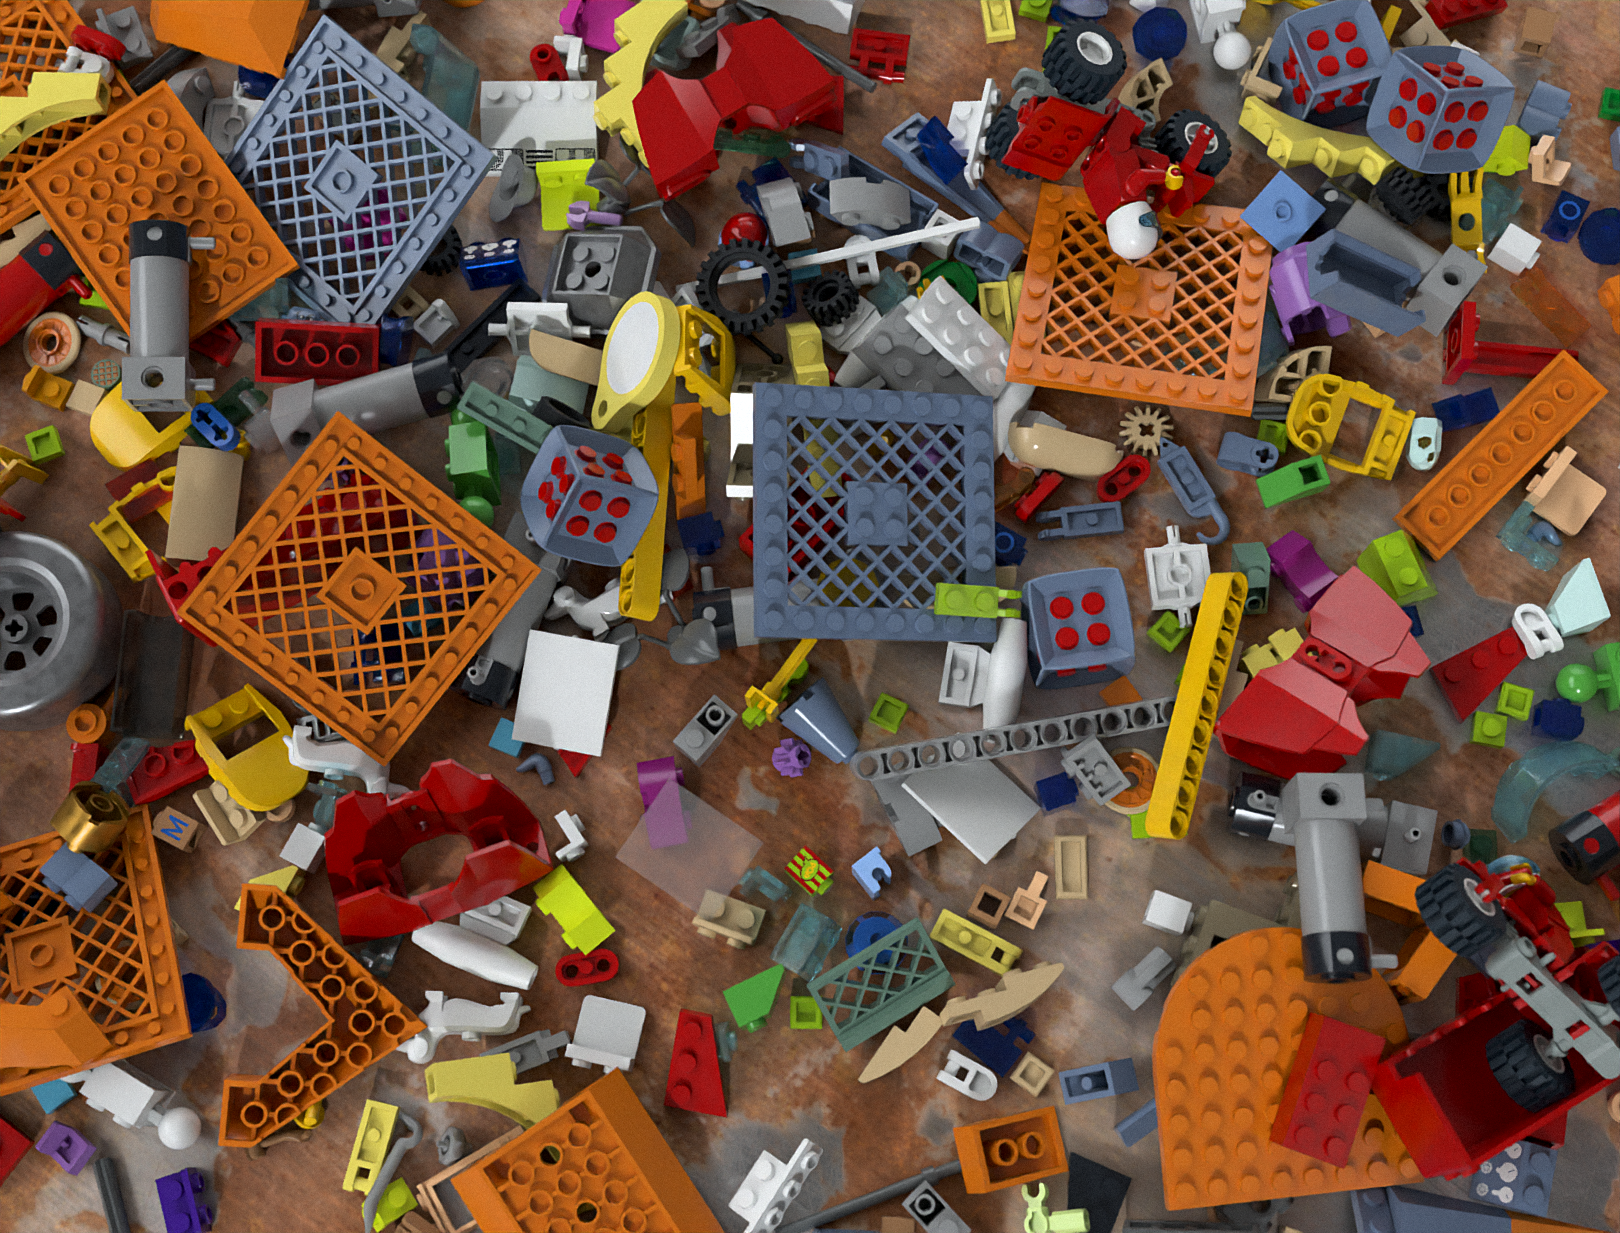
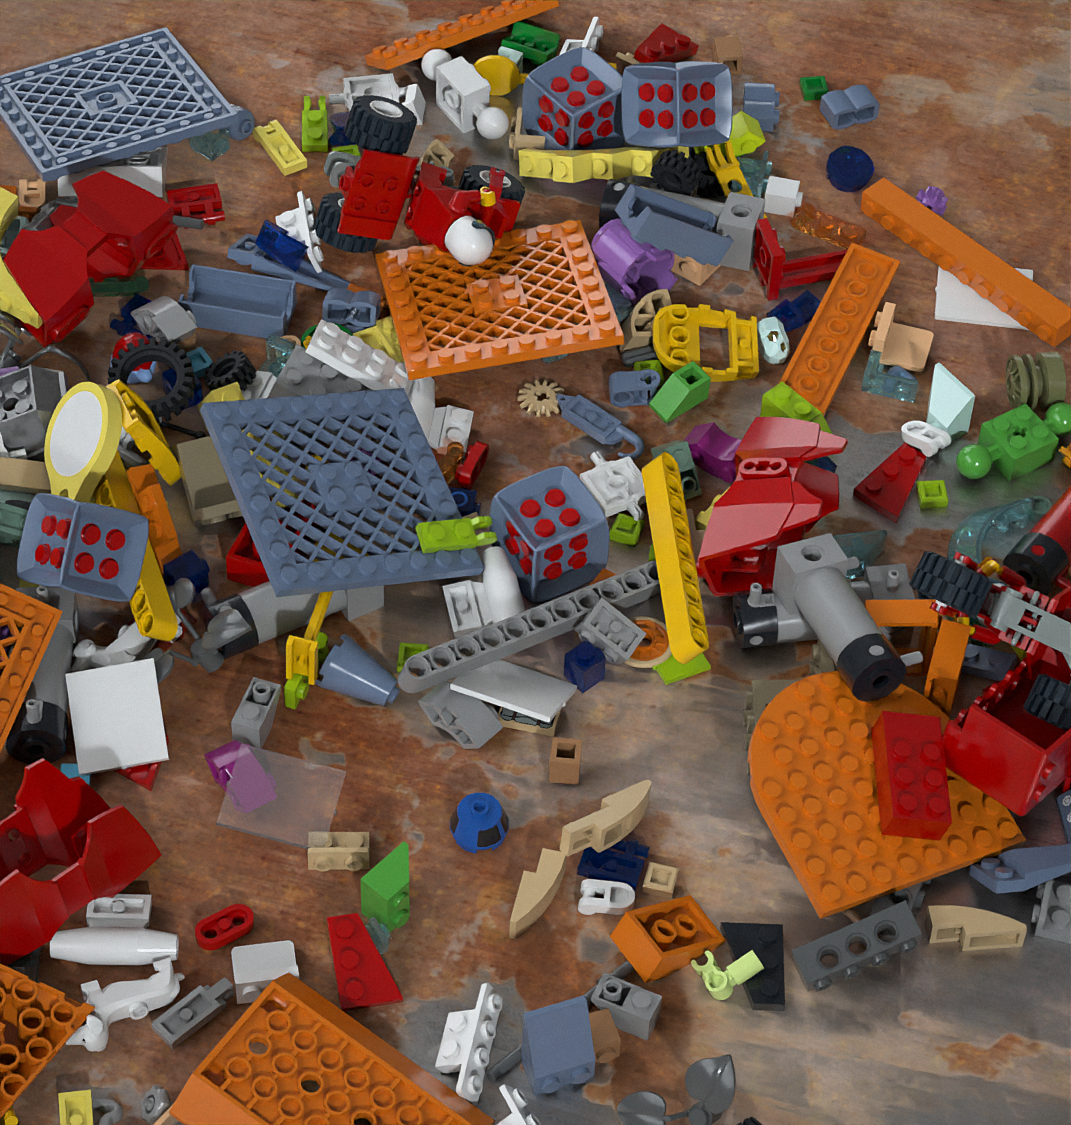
camera: 30 degrees left, 25 degrees down
light yellow arch [424,1053,596,1215] -> none
sand blue animal [516,753,555,786] -> none
neon yellow brick [532,864,615,955] -> none
white bracket [554,810,589,862] -> none
white piece [676,217,980,293] -> none
clear light blue bracket [739,865,793,903] -> none
clear light blue bracket [769,903,842,982] -> none
medium lavender gear [772,738,811,777] -> none
brick [784,845,834,898] -> none
sand blue hinge [789,138,849,181] -> none
lime tile [790,996,822,1029] -> none
sand green fence [806,917,956,1052] -> none
light grey brick [829,177,911,230] -> none
white plate [844,235,881,289] -> none
light blue hinge [852,846,891,901] -> none
white brick [921,209,962,259] -> none
light yellow plate [929,908,1023,977] -> none
light nougat plate [1004,871,1048,930] -> none
tan brick [1008,422,1124,482] -> none
sand blue hinge [1035,501,1125,541] -> none
tan tile [1054,835,1088,900] -> none
sand blue slope [1058,1057,1139,1105] -> none
red plate [1096,455,1151,503] -> none
light grey piece [1111,946,1177,1011] -> none
sand blue slope [1114,1097,1158,1147] -> none
clear blue hat [1132,7,1187,62] -> none
white brick [1142,890,1195,936] -> none
medium blue plate [1239,170,1327,252] -> none
lime plate [1469,711,1508,749] -> none
light nougat bracket [1528,135,1571,186] -> none
clear blue brick [1530,698,1585,743] -> none
clear blue brick [1540,190,1590,243] -> none

